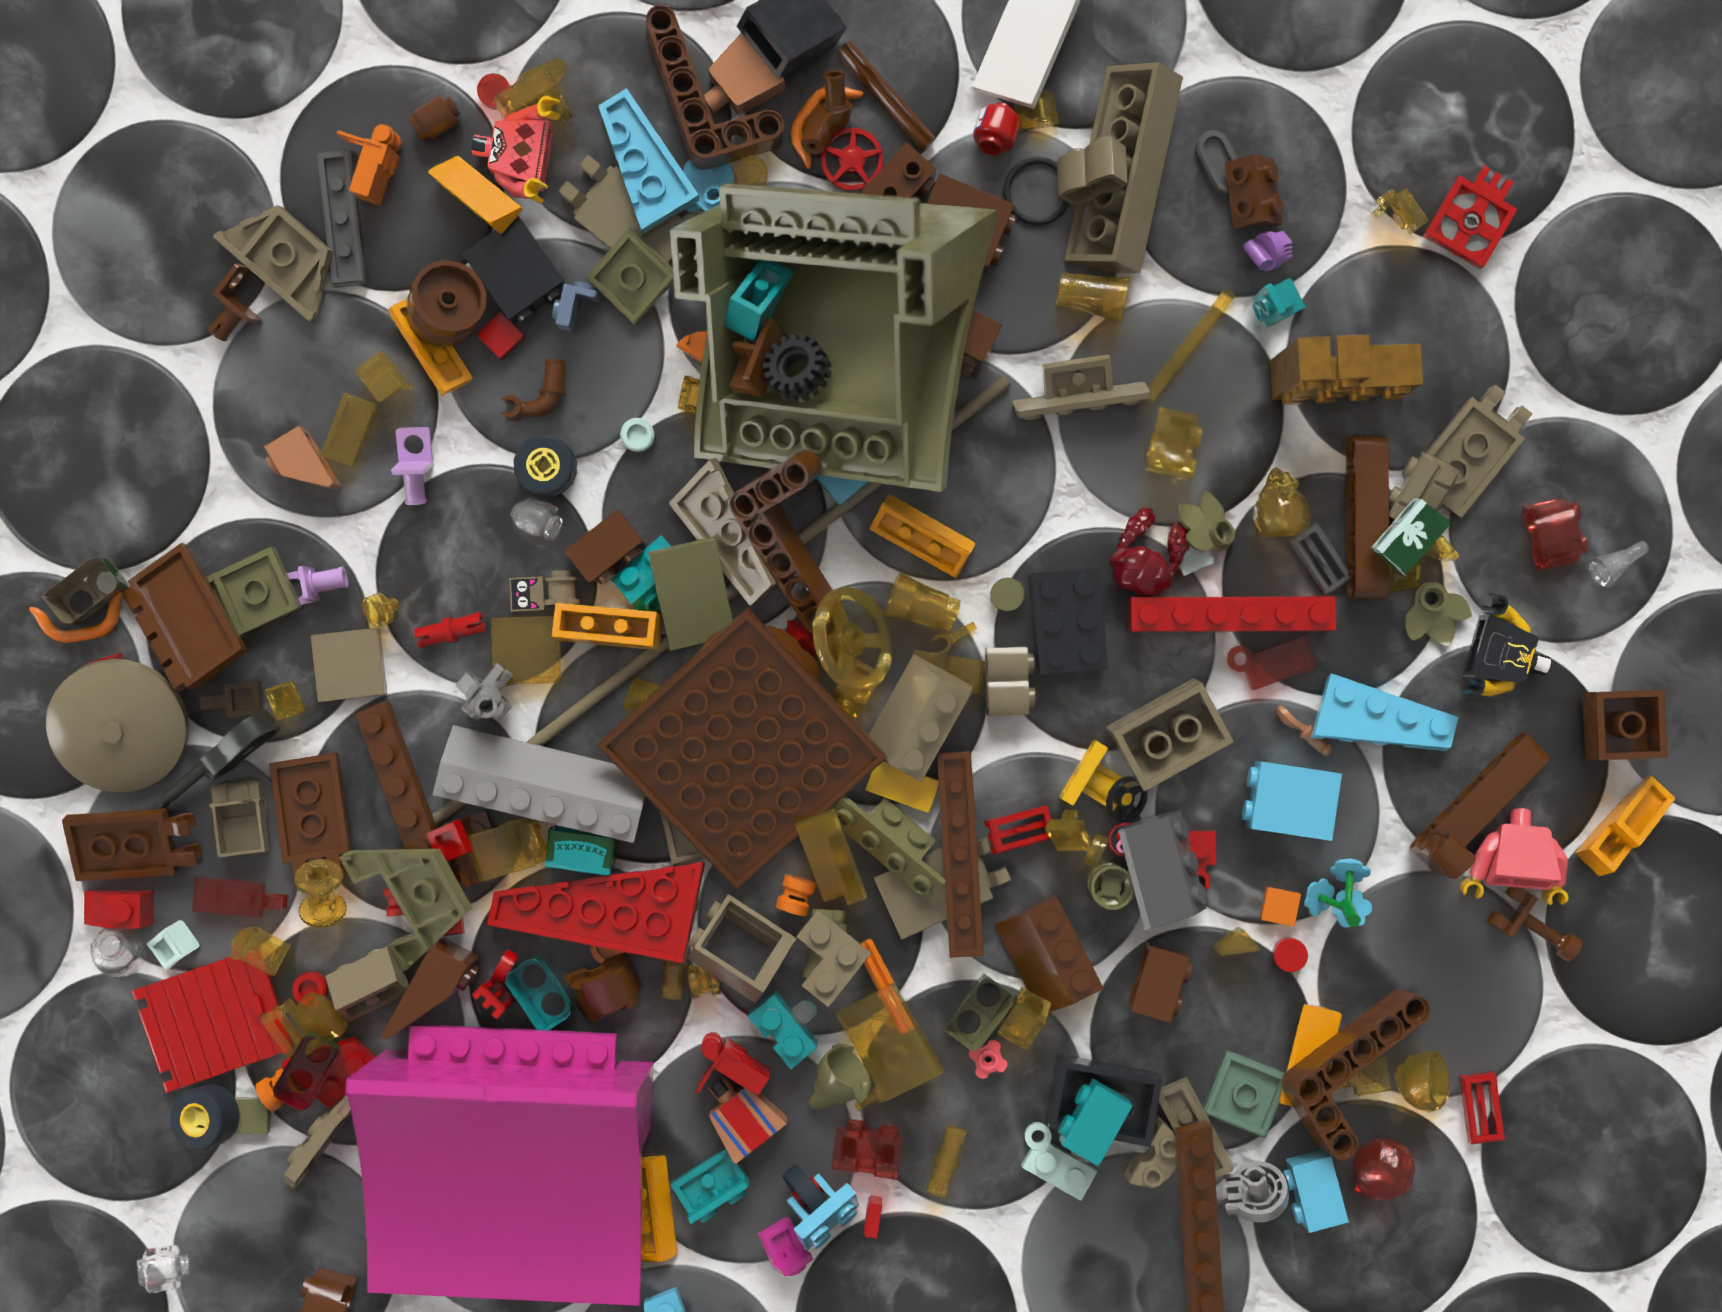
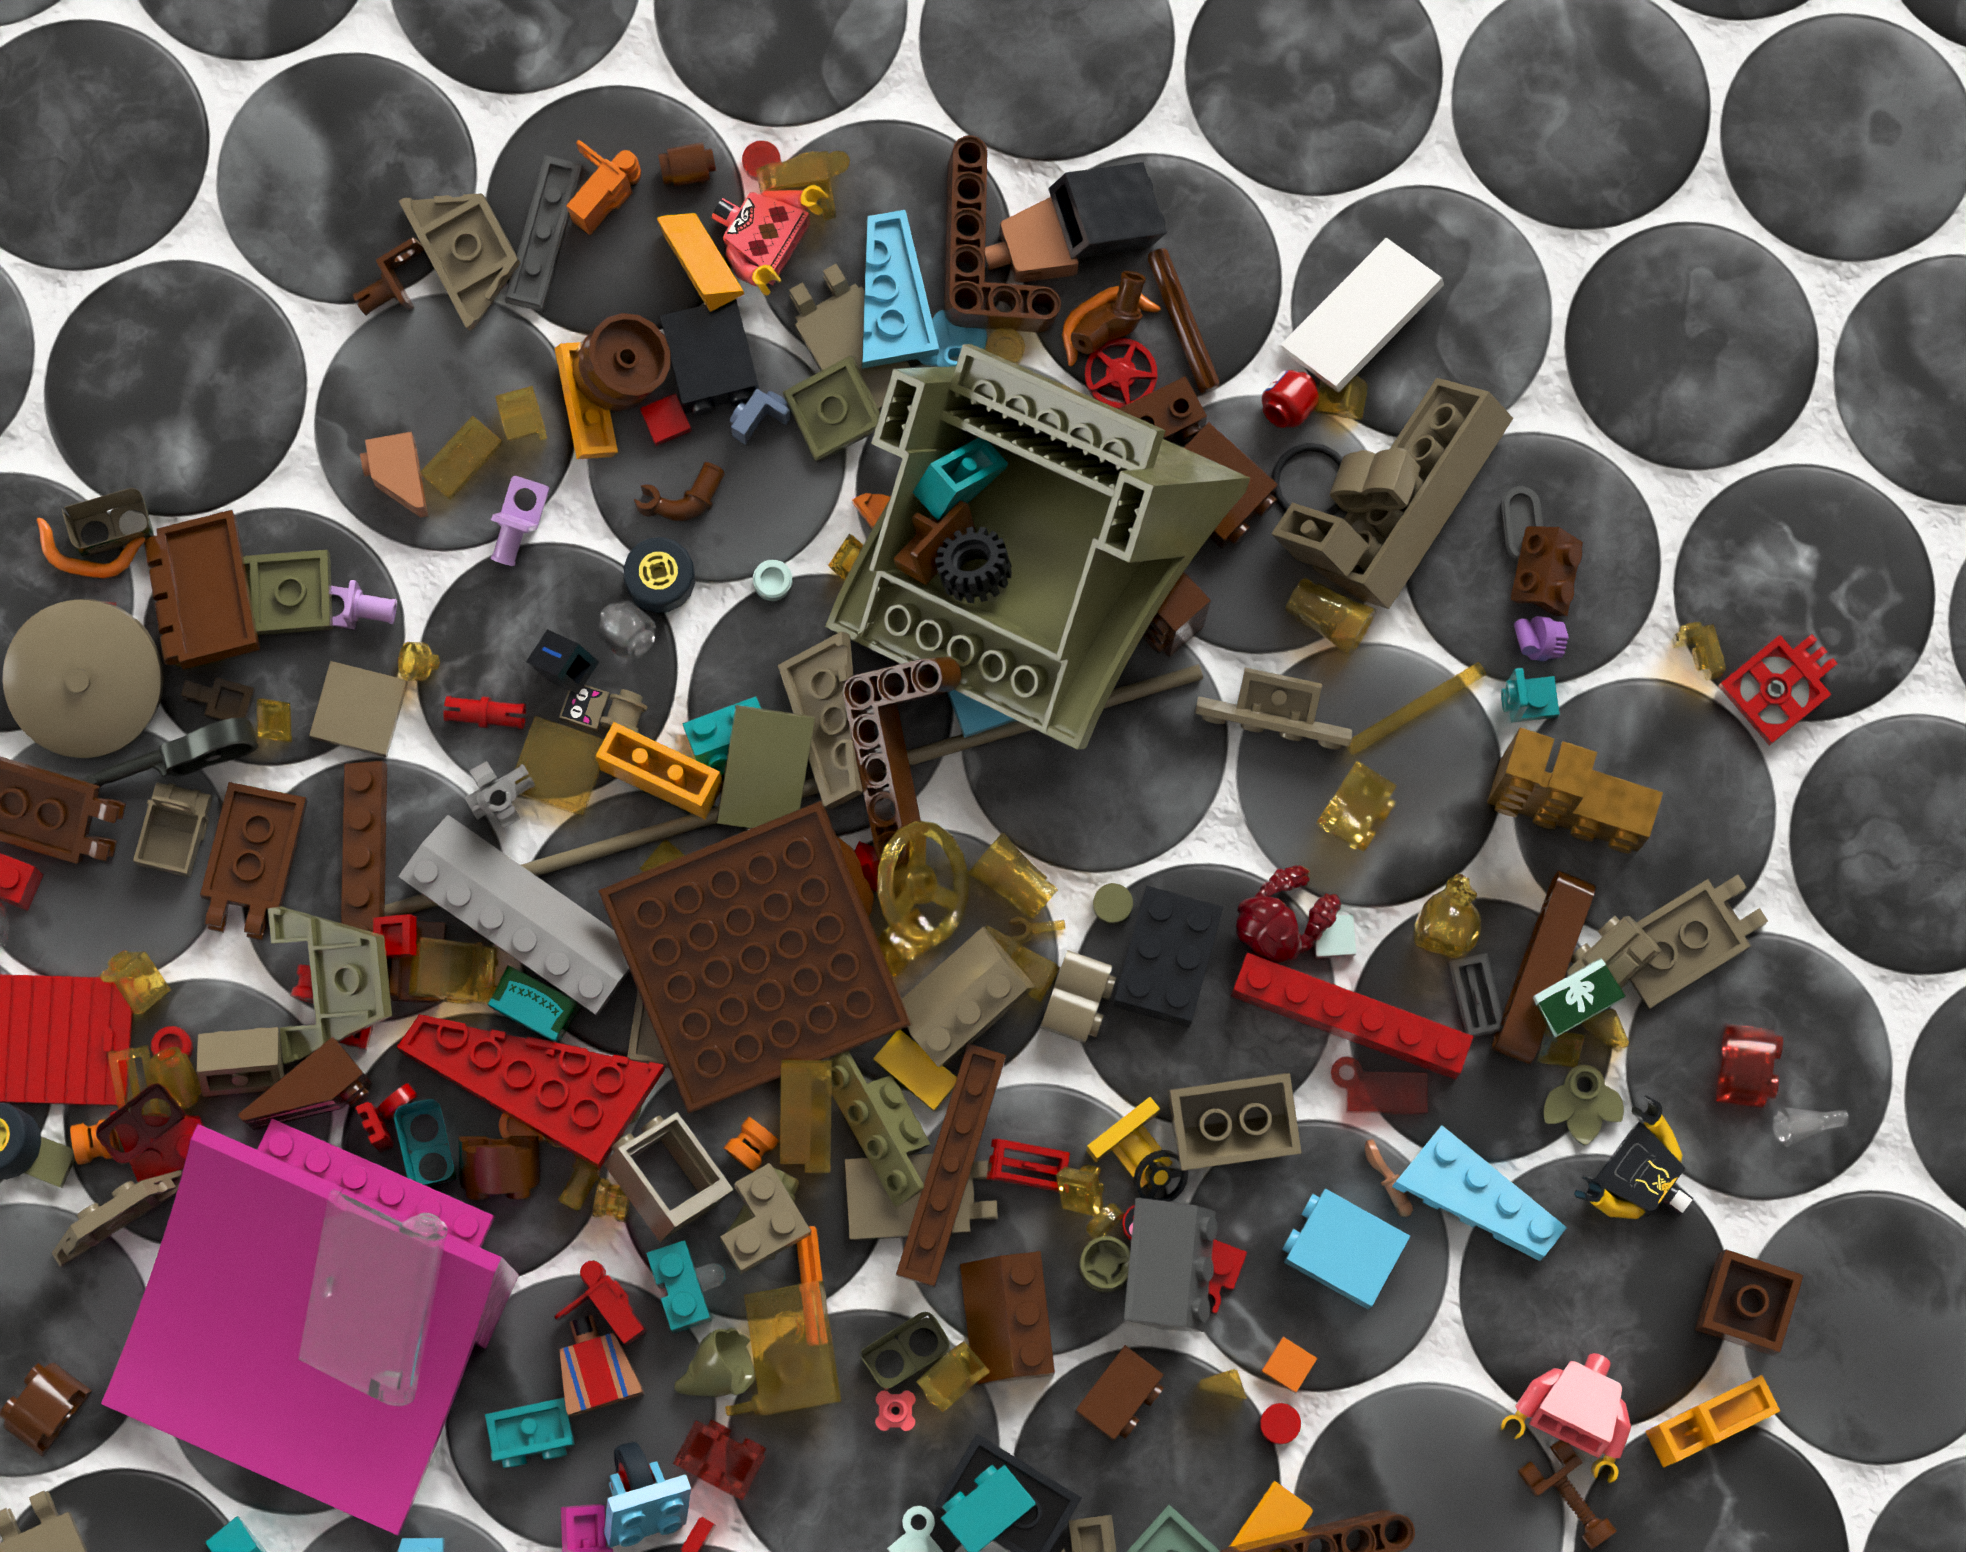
camera: 20 degrees right, 10 degrees down
light aqua slope [147,920,200,971] -> none
clear red plate [192,877,288,918] -> none
clear yellow hose [294,859,347,928] -> none
reddish brown brick [564,509,646,585] -> none
light orange slope [641,1155,677,1262] -> none
light orange slope [869,495,975,578] -> none
clear yellow pin [926,1125,968,1198] -> none
olive plate [1178,490,1235,552] -> none
medium azure plant [1304,859,1372,928] -> none
reddish brown beam [1409,732,1550,879] -> none
none -> clear door [298,1189,448,1406]
none -> black brick [526,629,599,694]
none -> dark tan brick [1271,502,1369,577]

